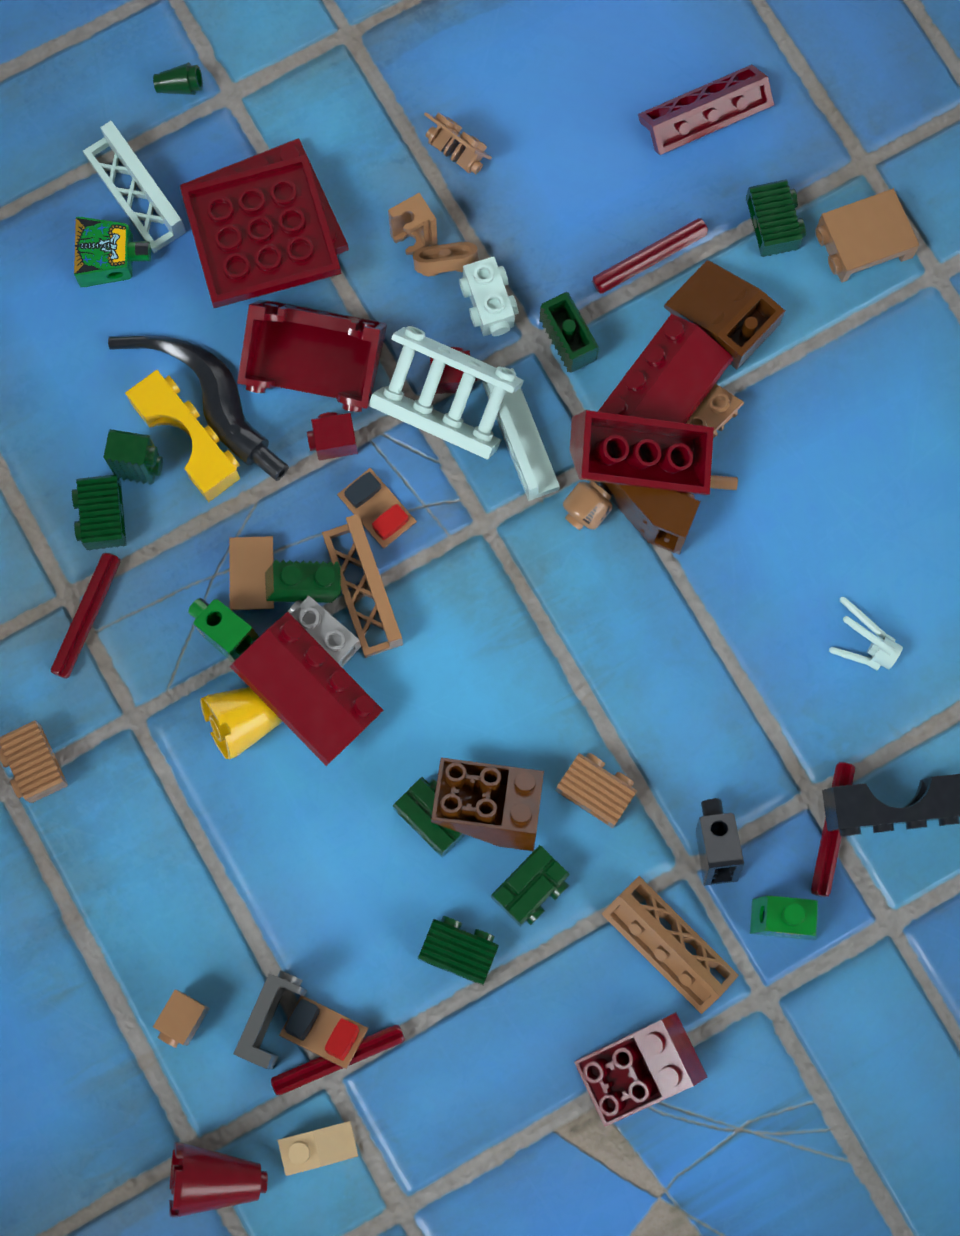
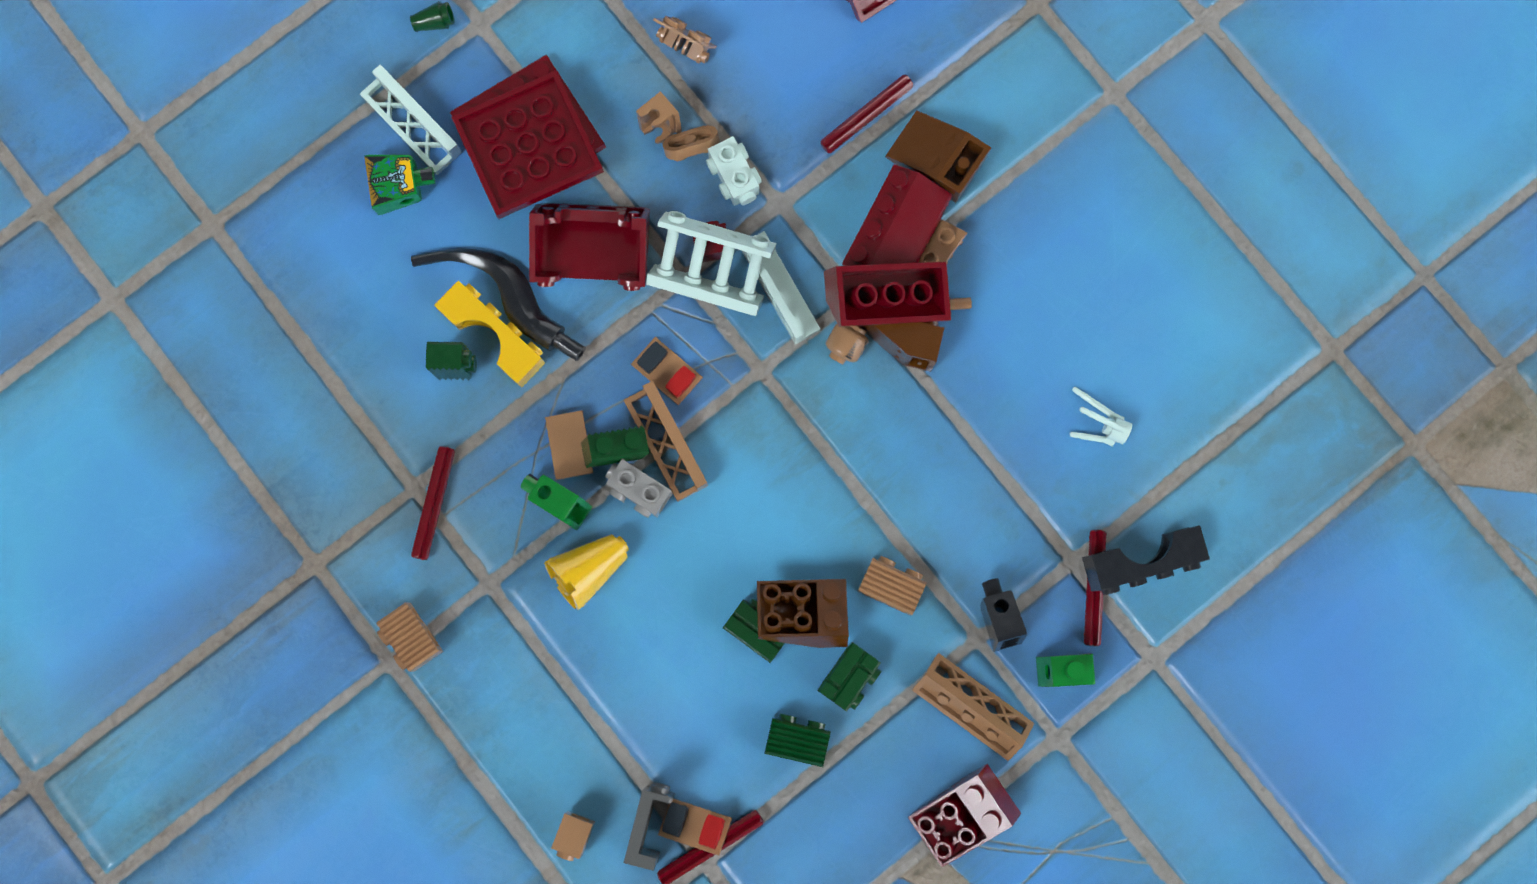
camera: 10 degrees left, 5 degrees up
dark green brick [72,474,127,550] -> none
dark red slope [230,612,384,766] -> none
dark red brick [307,412,358,461] -> none
dark green brick [539,292,599,373] -> none
dark green brick [746,179,806,257] -> none
medium nougat panel [815,188,919,283] -> none

